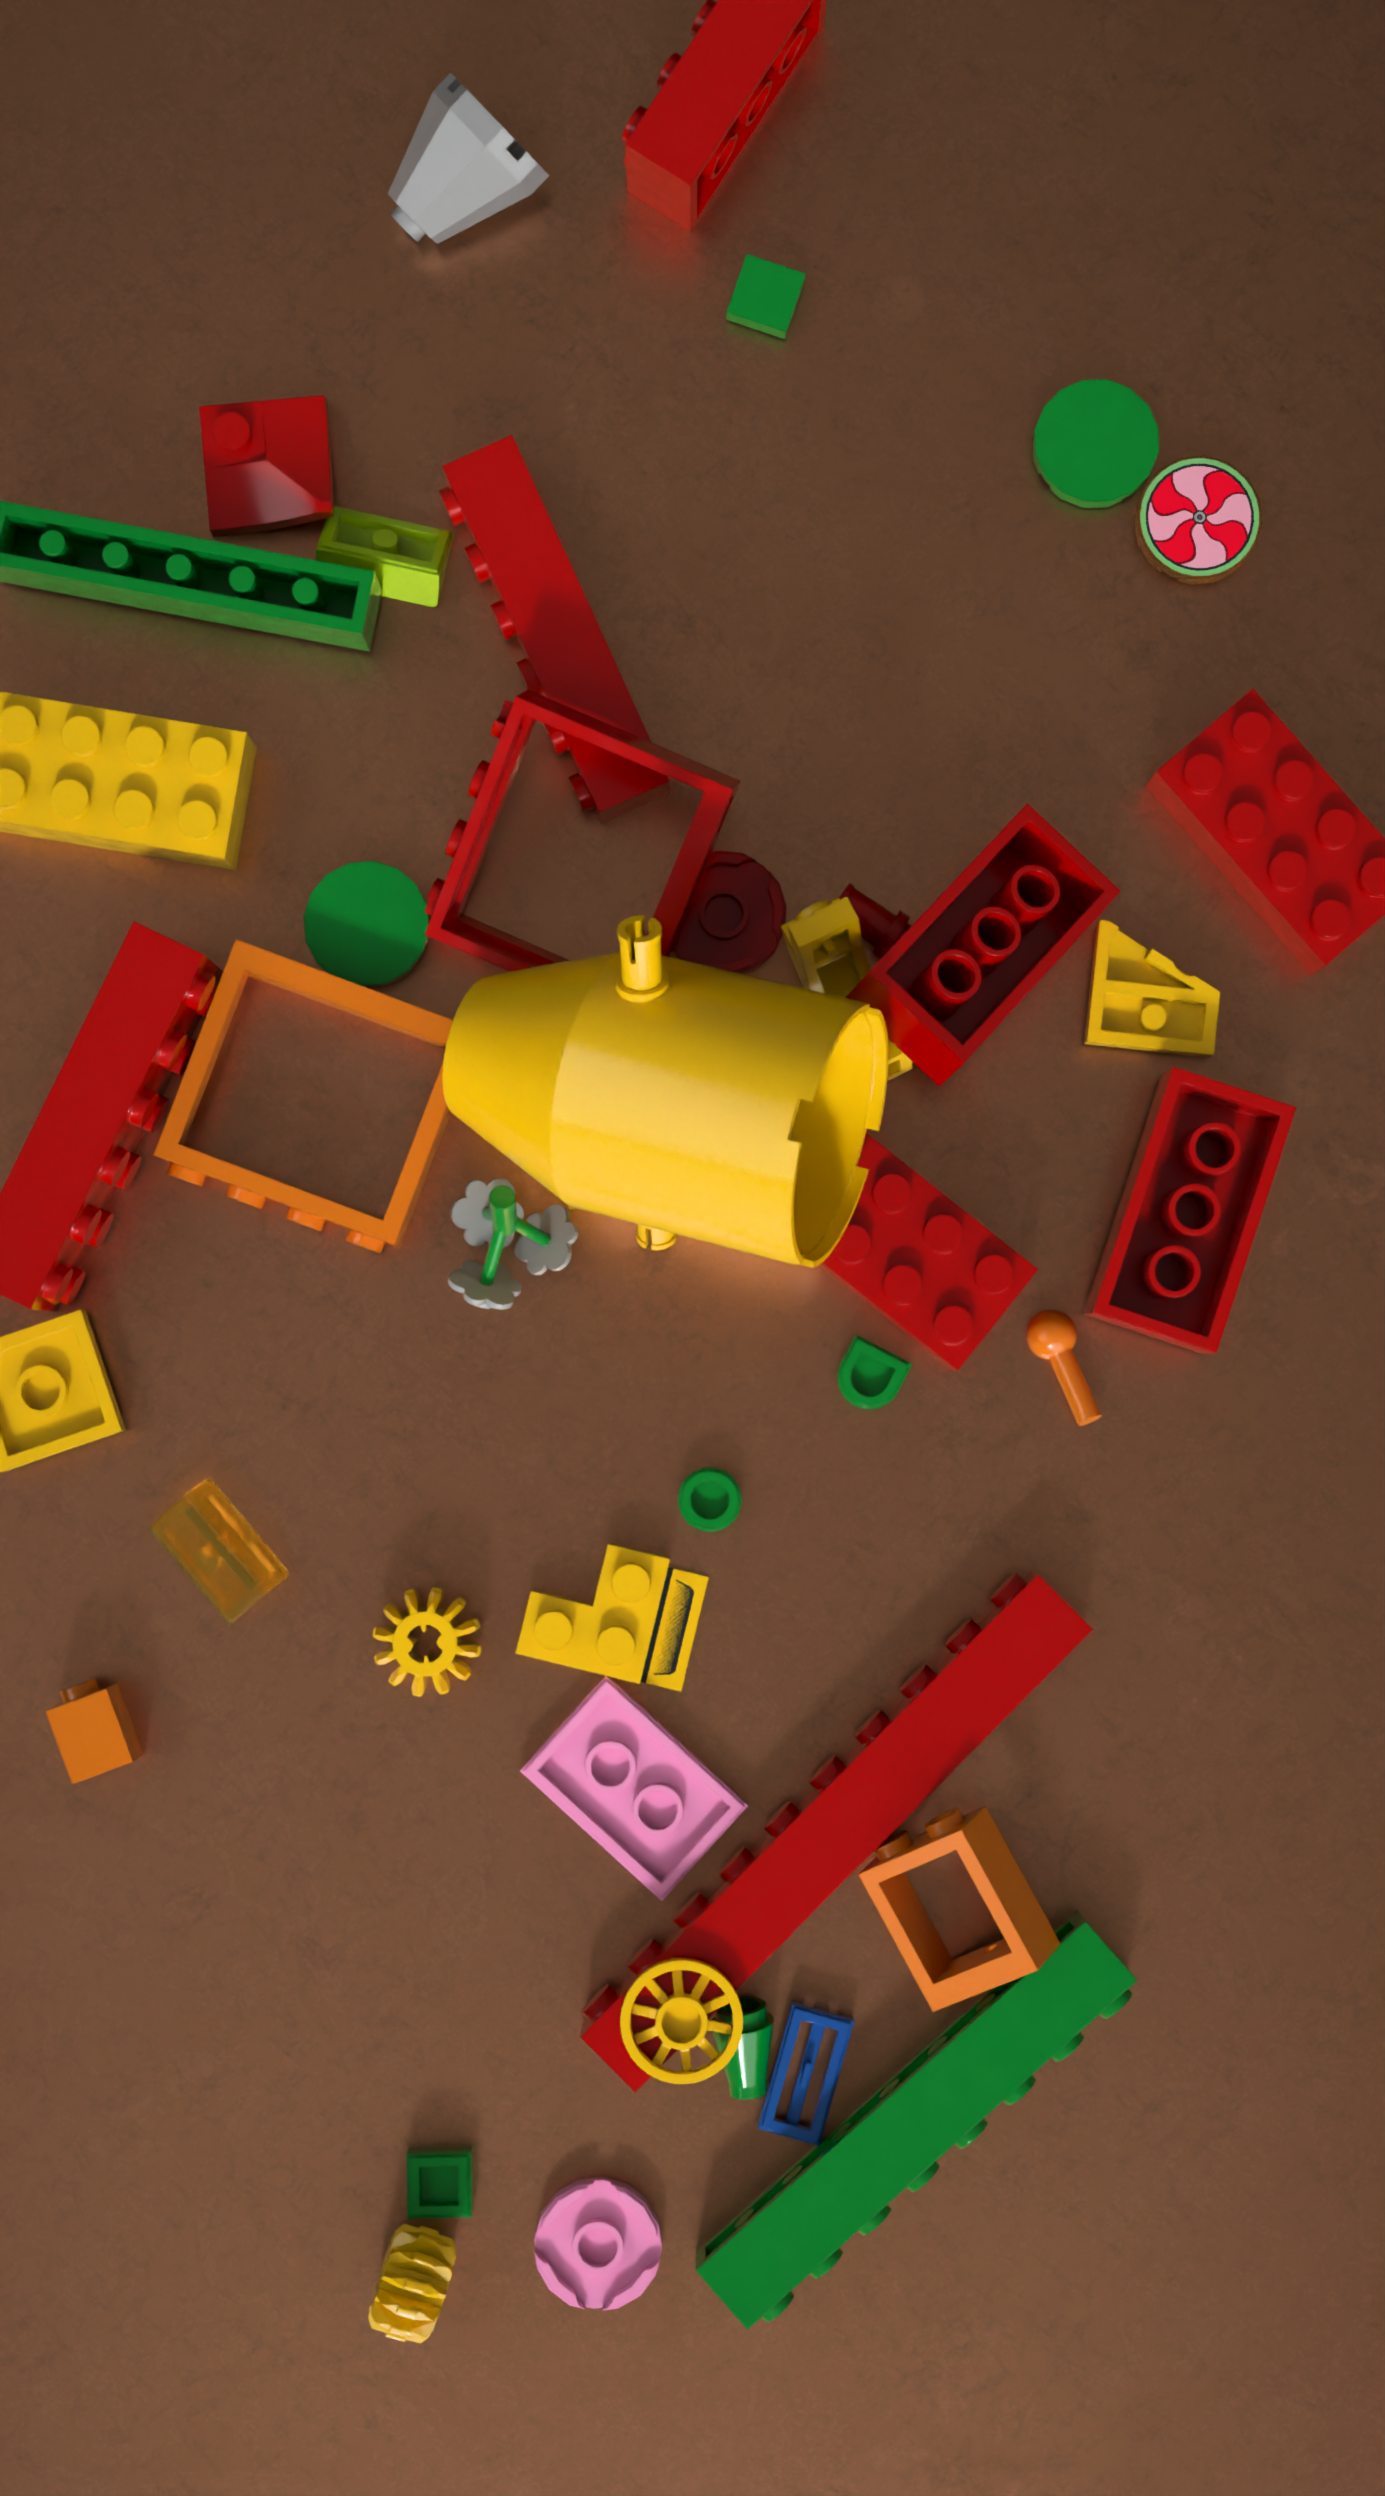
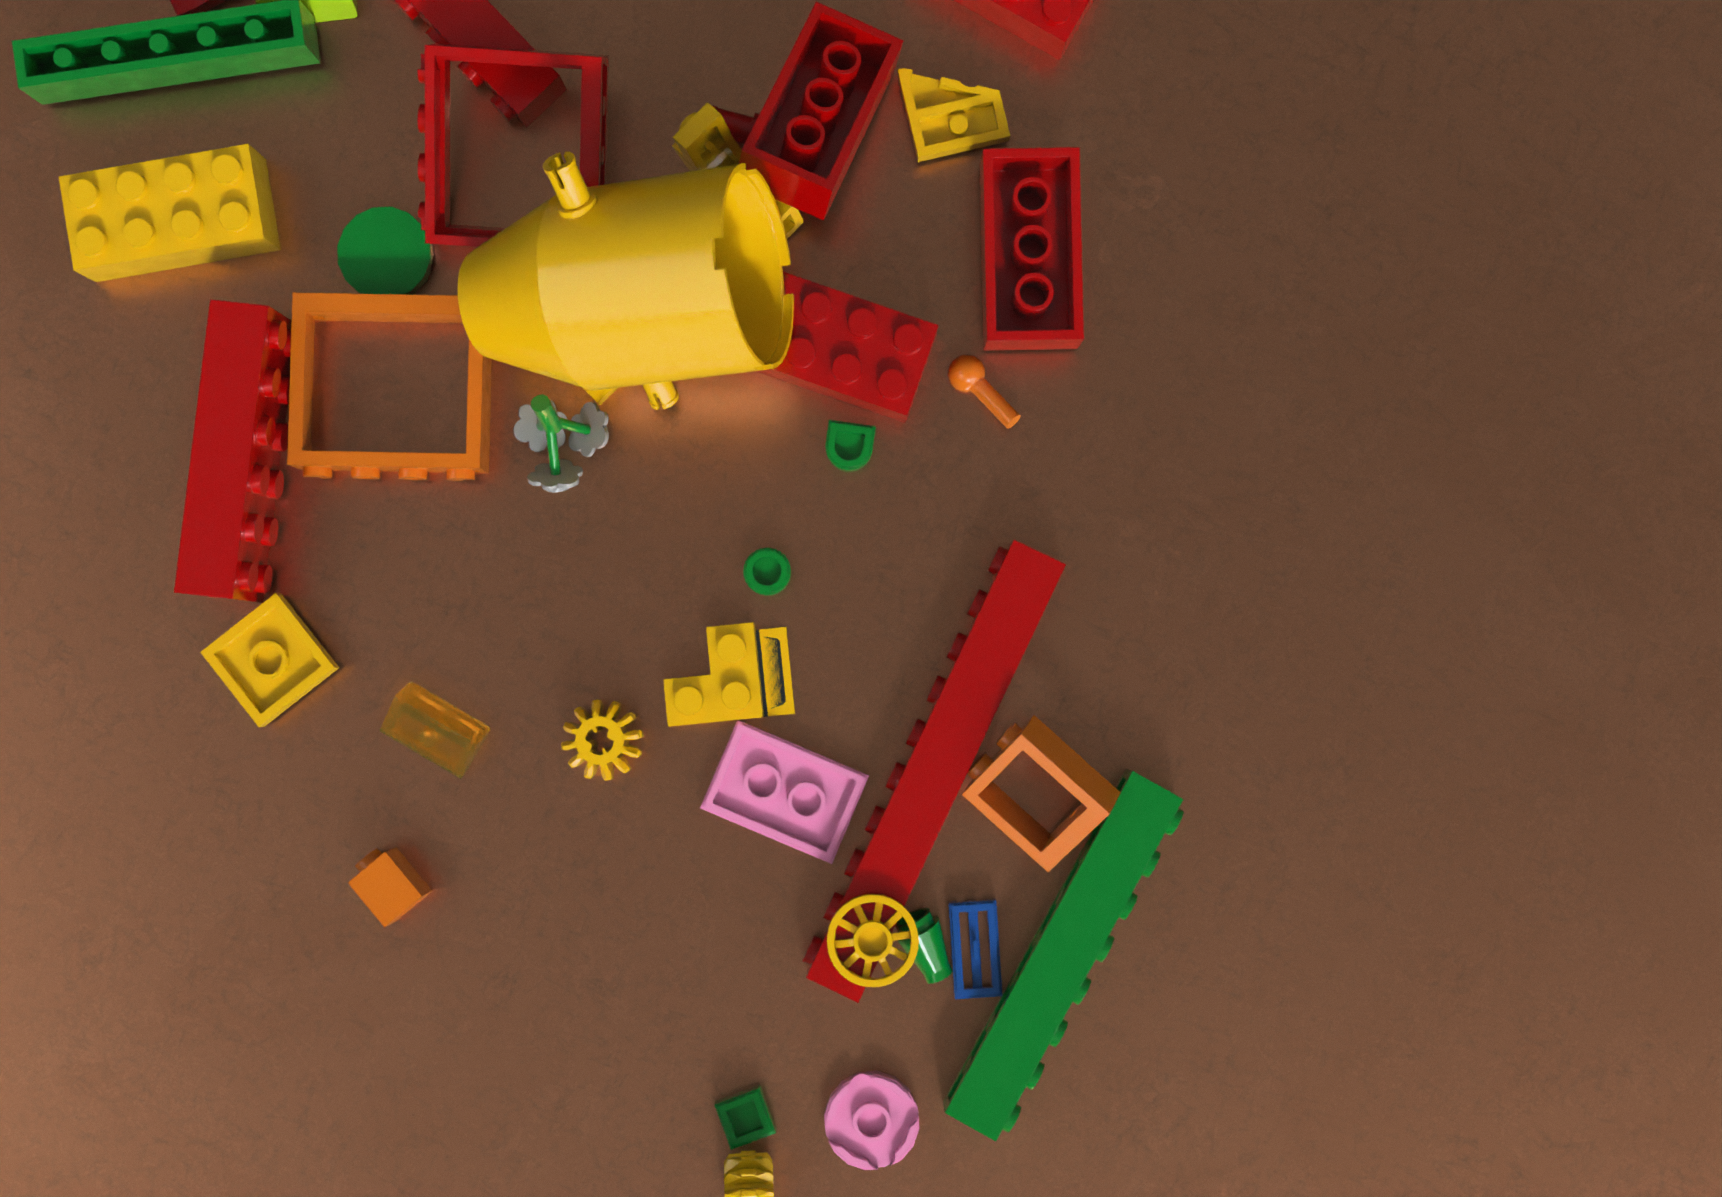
camera: 20 degrees left, 0 degrees up
red tile [672,850,787,974] -> none

